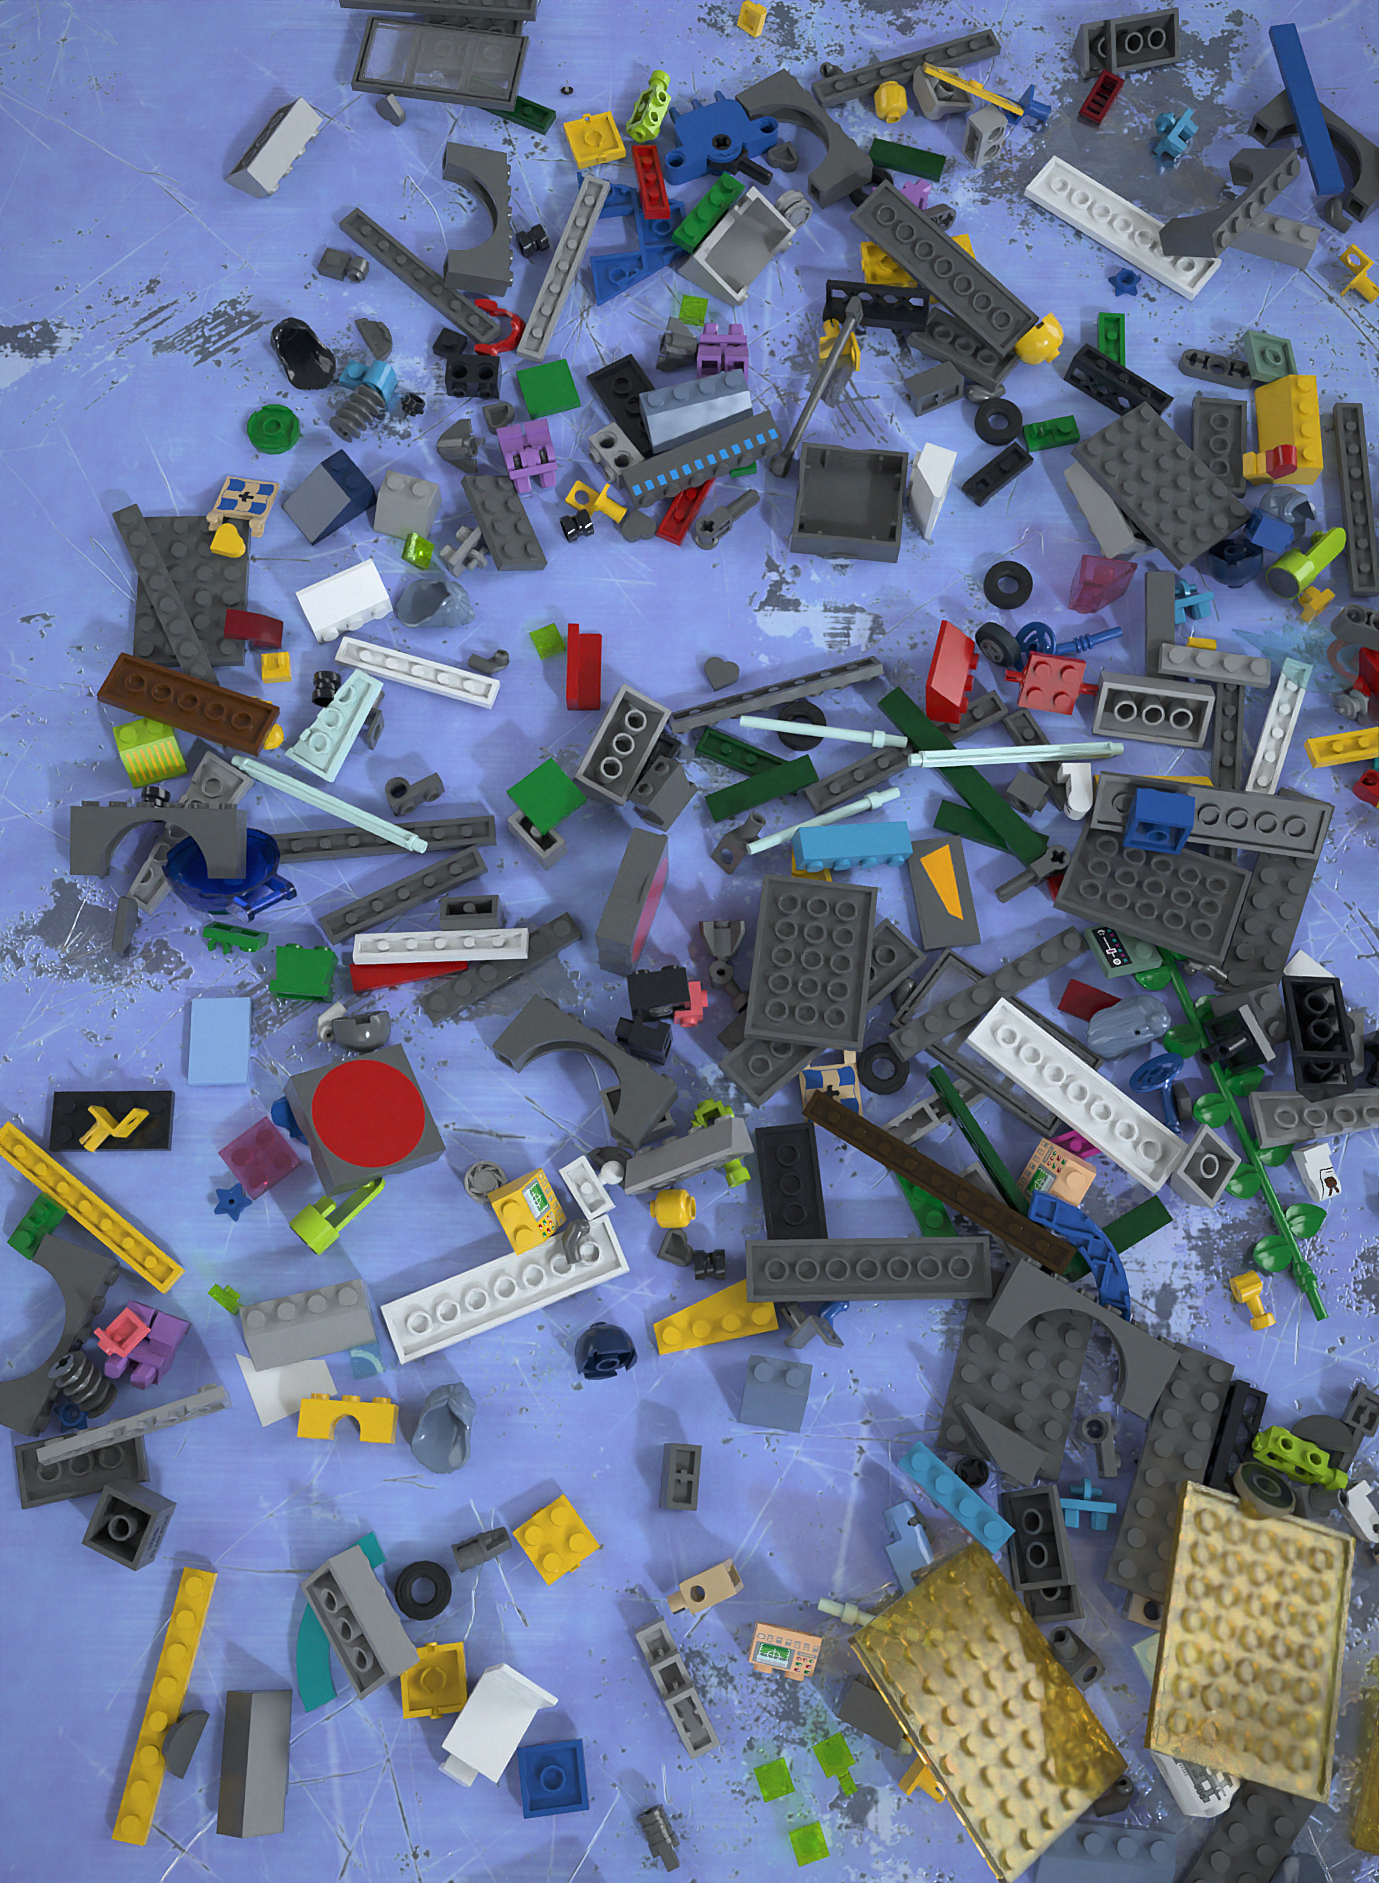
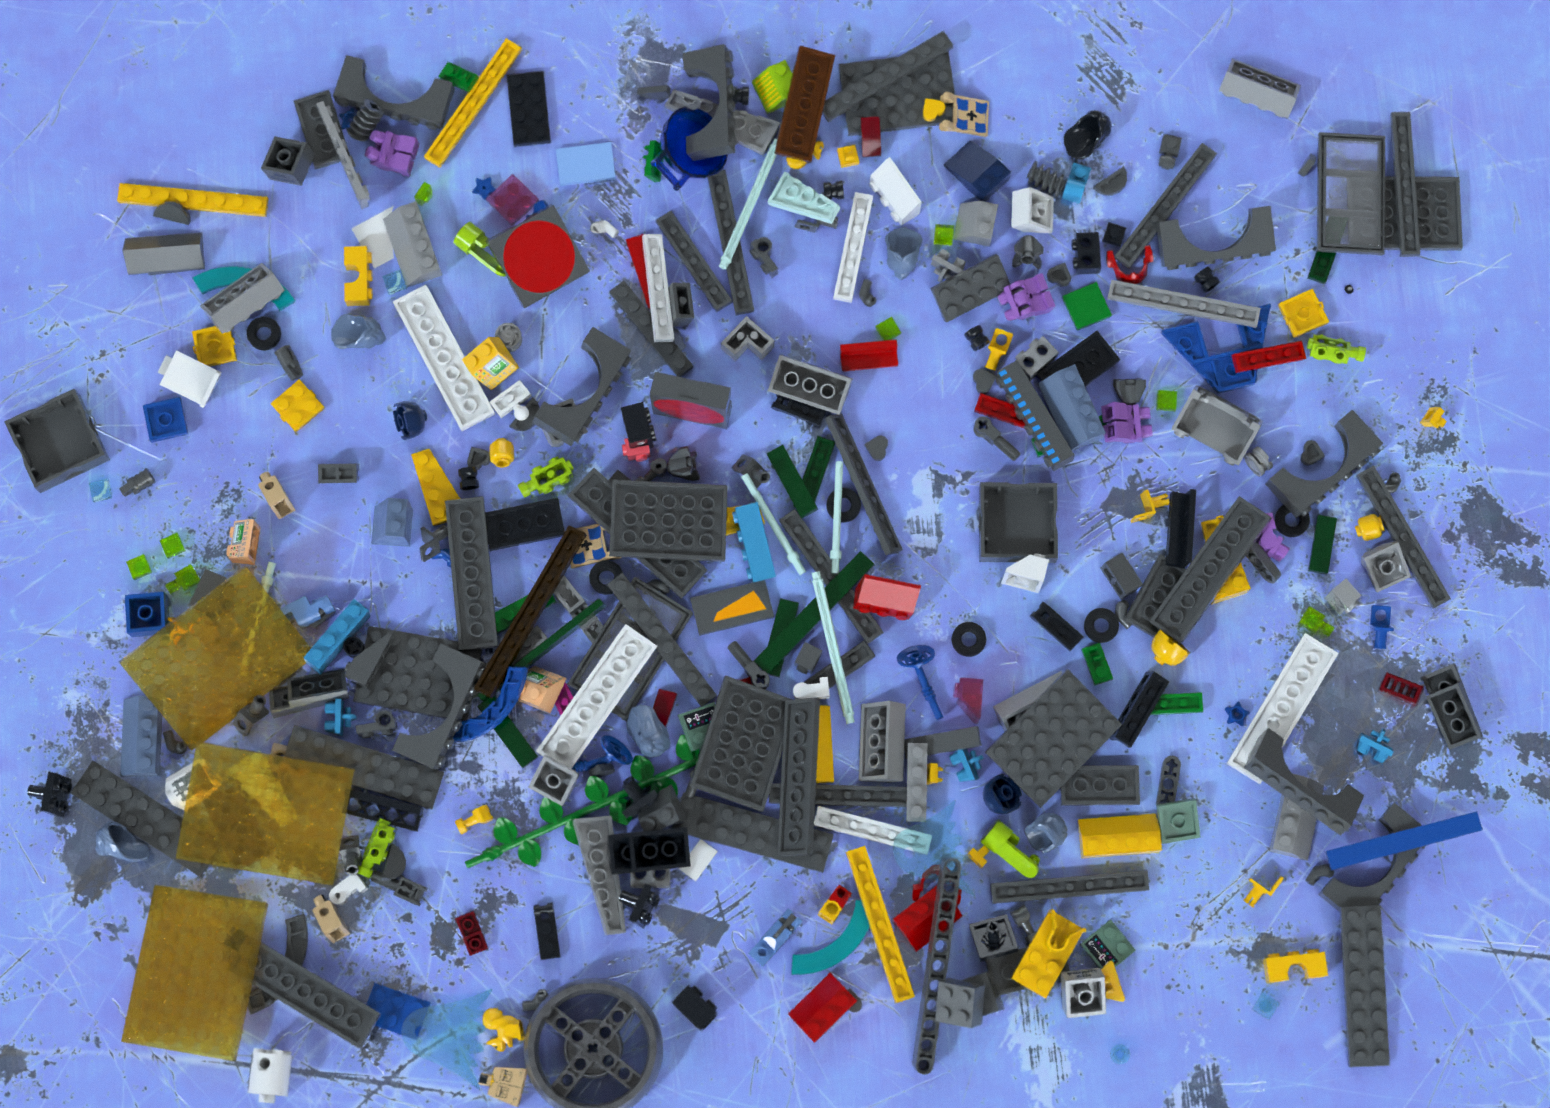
camera: 85 degrees right, 5 degrees up
yellow bracket [79,1105,149,1152] -> none
coral bracket [94,1307,151,1358] -> none
green tile [247,404,300,455] -> none
green hips [269,943,339,1003] -> none
dark grey cylinder [332,1010,391,1056] -> none
black plate [401,392,426,417] -> none
green tile [506,758,587,836] -> none
dark grey arm [562,1219,590,1265] -> none
black hips [615,1014,673,1065] -> none
light grey slope [624,1114,755,1195] -> none
dark grey hips [628,755,698,832] -> none
light grey slope [634,1615,721,1760] -> none
blue piece [664,90,779,186] -> none
green plate [671,172,745,254] -> none
dark grey hinge [769,296,863,478] -> none
yellow door [923,62,1024,116] -> none
black wheel [975,622,1021,668] -> none
plate [1004,651,1098,715] -> none
blue slope [1122,788,1196,855] -> none
tile [1233,1462,1296,1518] -> none
blue slope [1242,506,1294,554] -> none
leg [1243,444,1297,486] -> none
white leg [1291,1142,1341,1203] -> none
light grey wheel [1337,689,1369,720] -> none
none -> blue brick [125,592,170,637]
none -> white slope [1011,187,1054,233]
none -> clear neon green plate [1298,606,1334,637]

